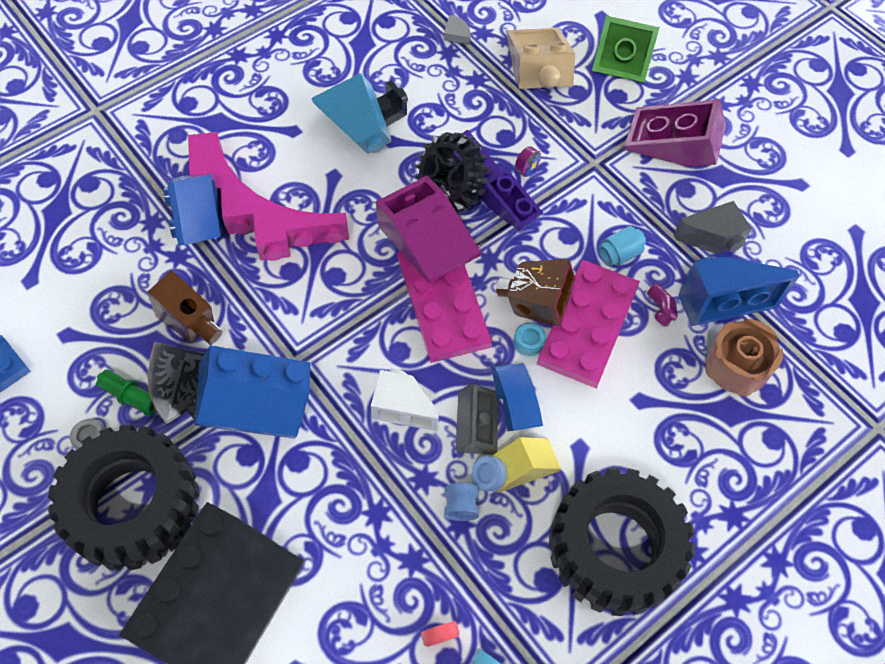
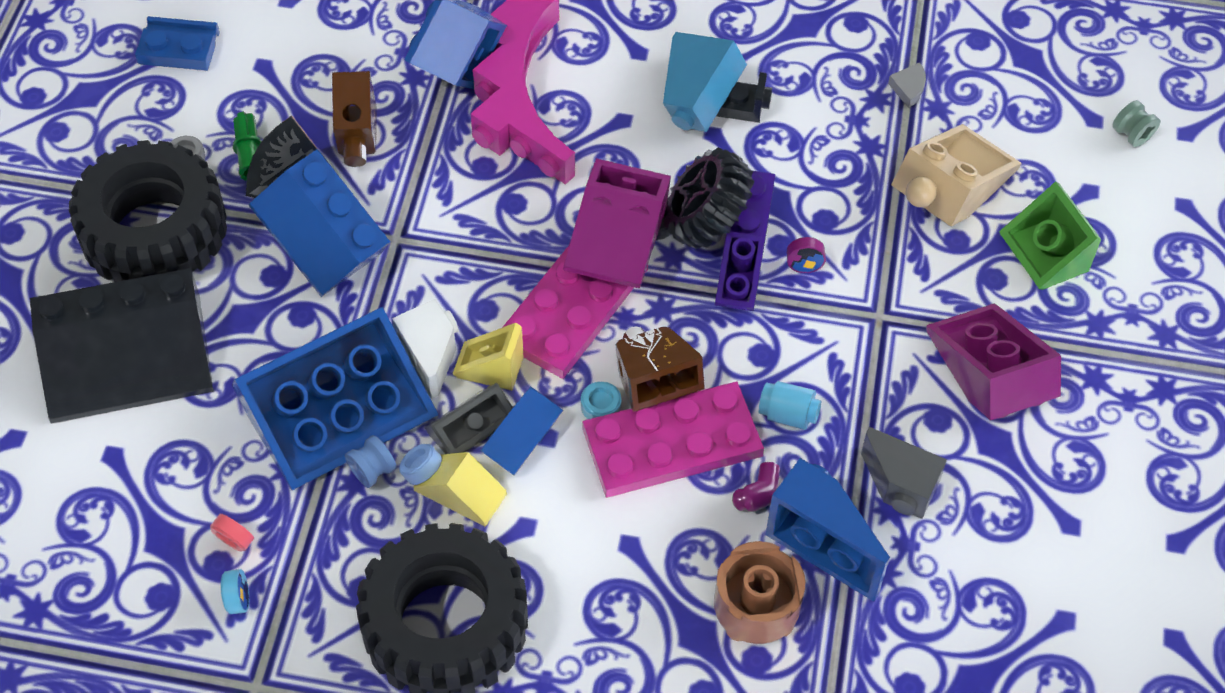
camera: 50 degrees right, 5 degrees down
none -> blue slope [232,307,439,491]
none -> light yellow slope [453,323,524,391]

